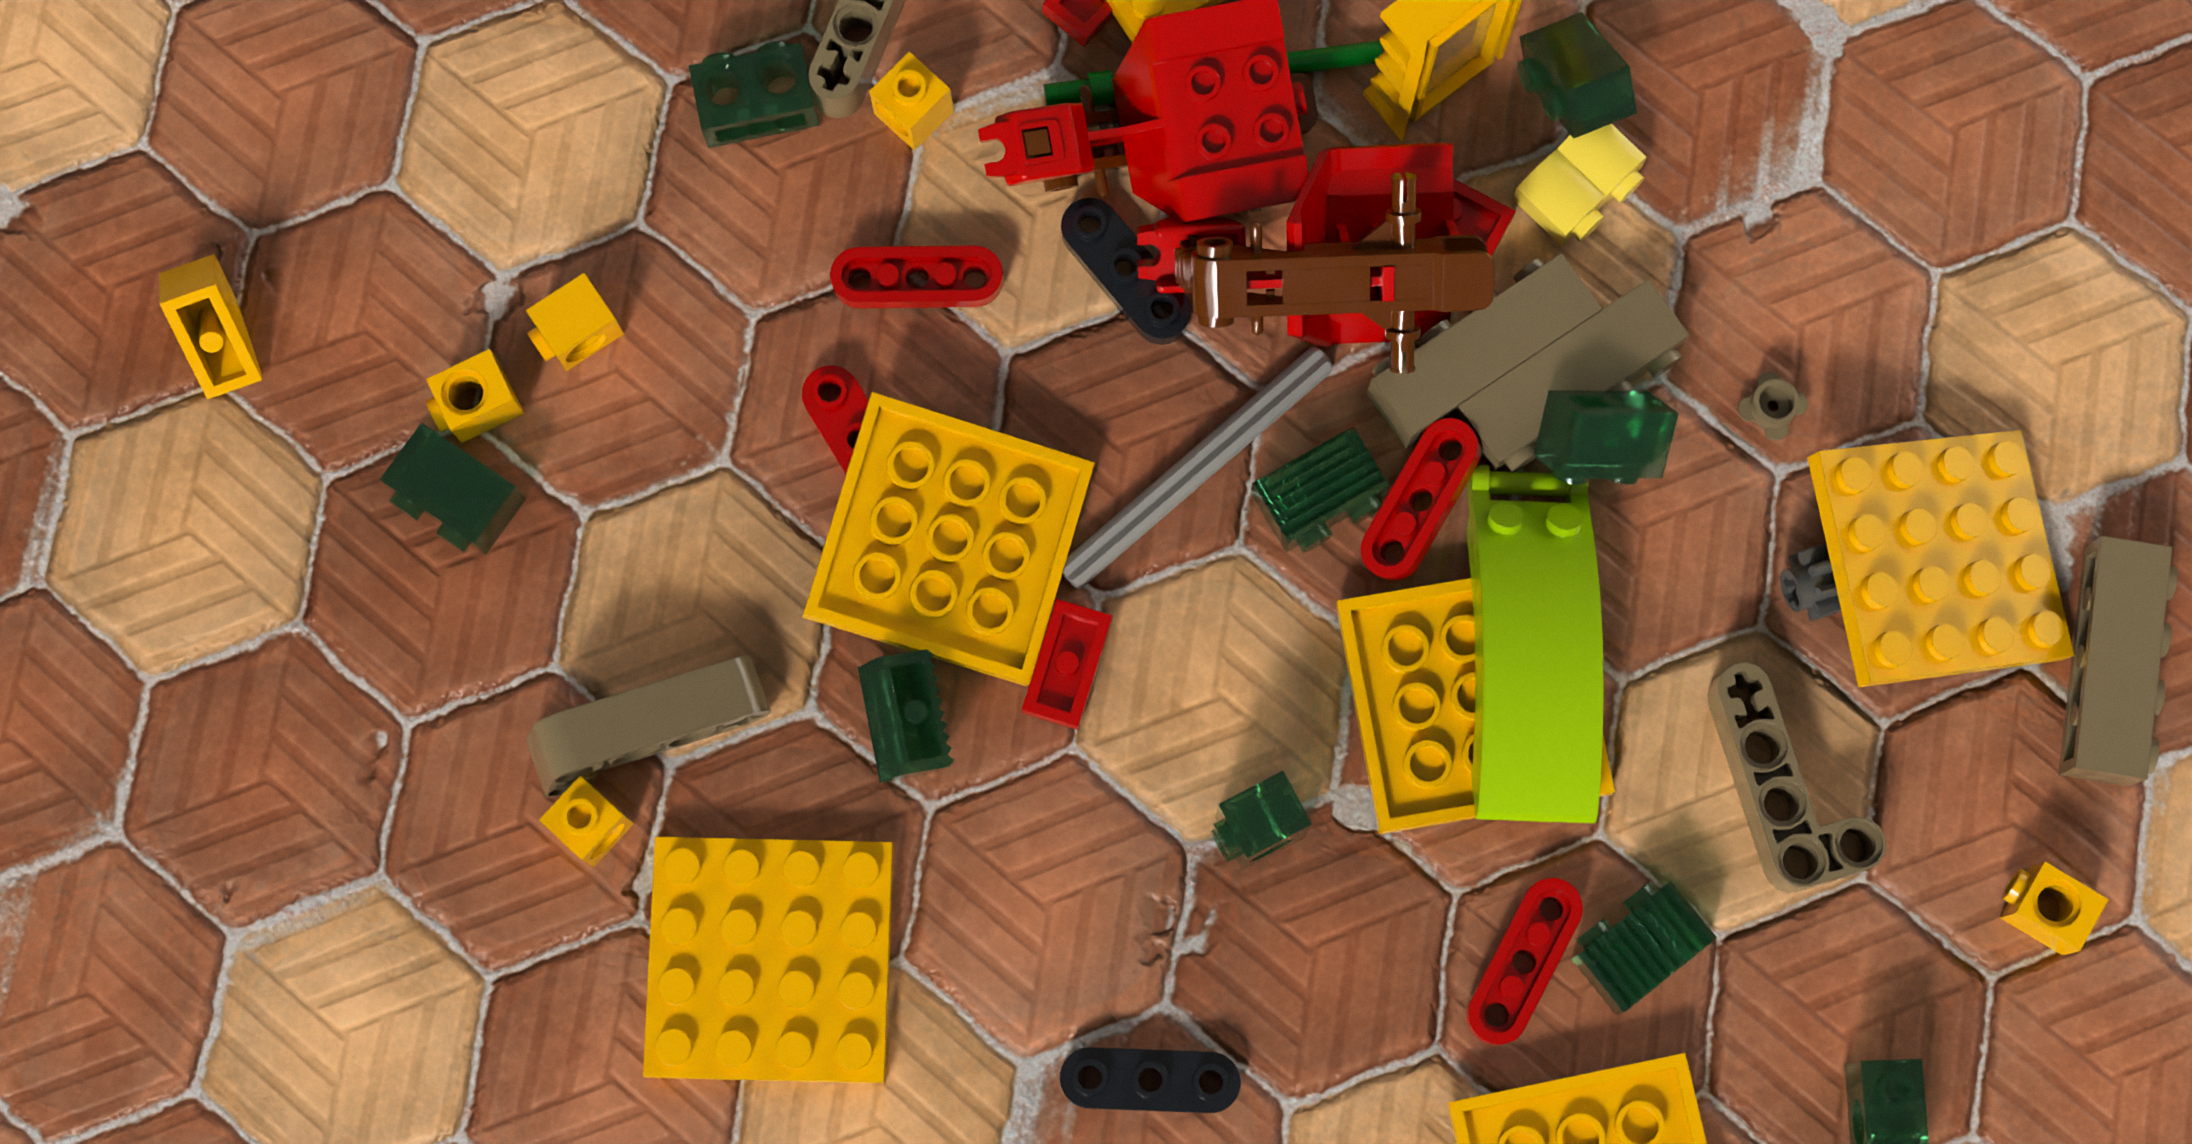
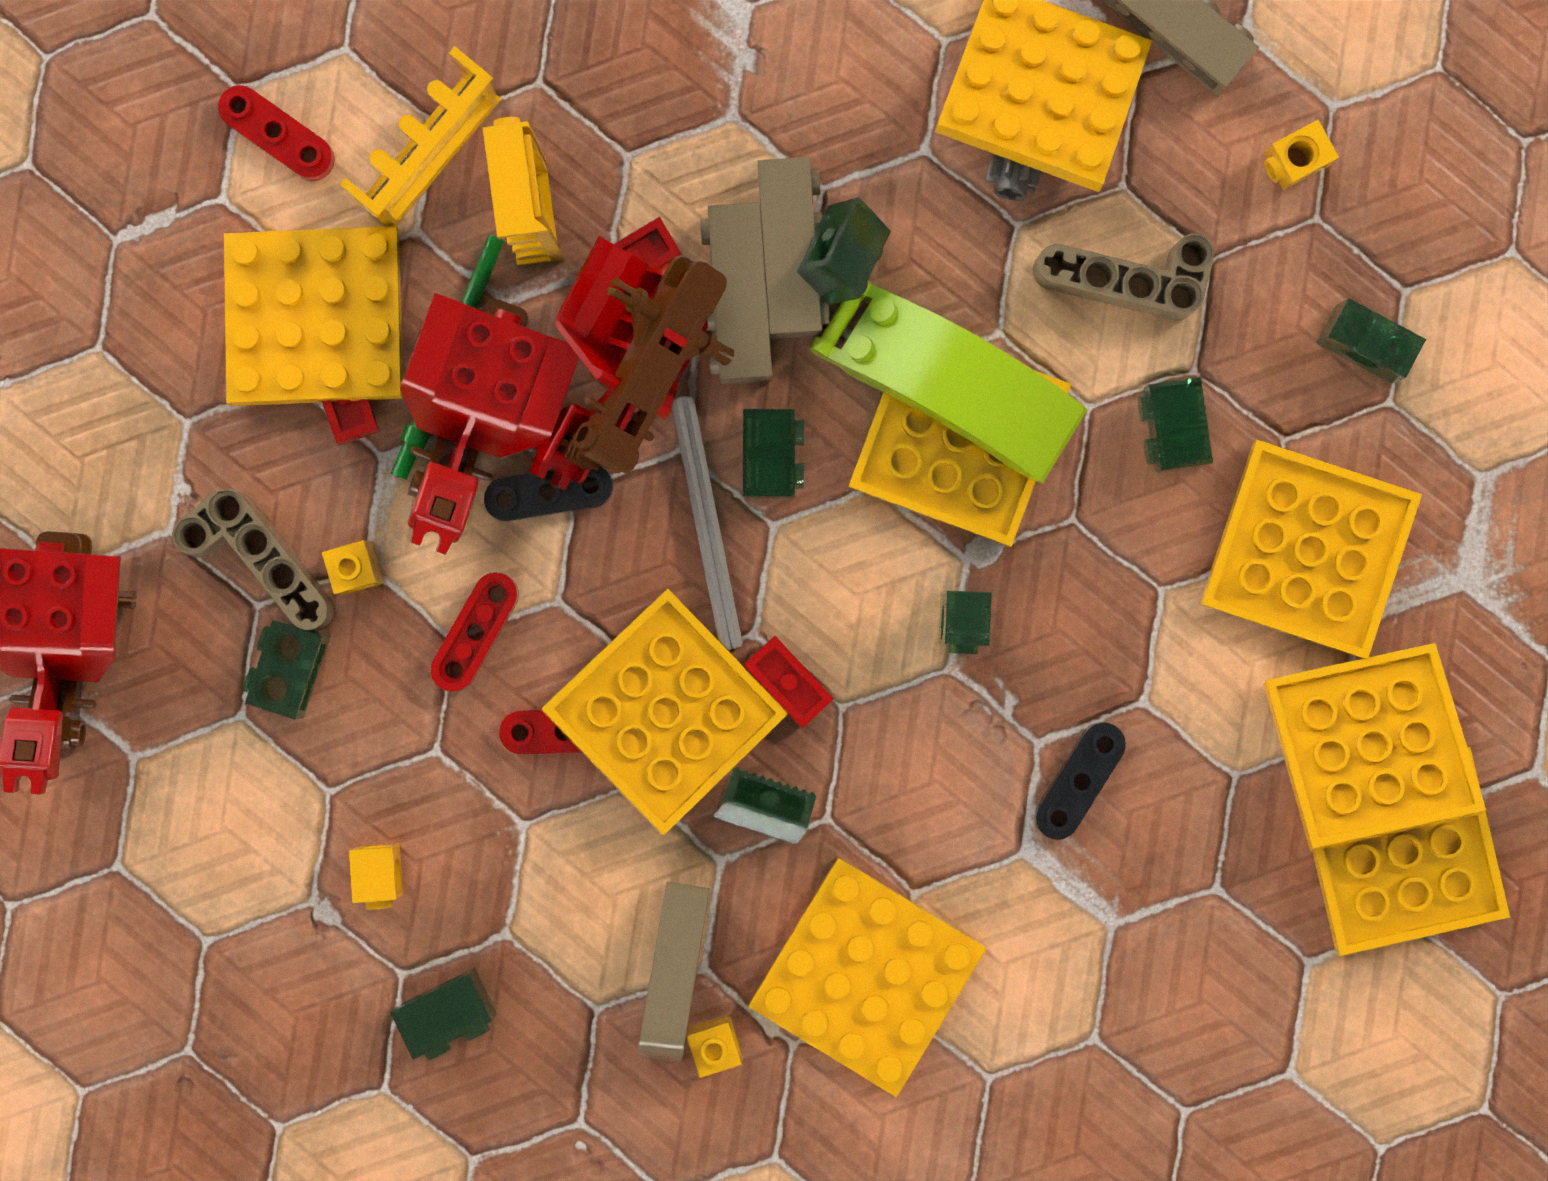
camera: 60 degrees left, 10 degrees up
yellow slope [159,254,262,400] -> none
yellow brick [425,349,524,443] -> none
red plate [1361,418,1482,581] -> none
red plate [1466,878,1583,1046] -> none
light yellow brick [1512,110,1647,246] -> none
clear green brick [1517,12,1637,139] -> none
dark tan plate [1738,372,1808,441] -> none

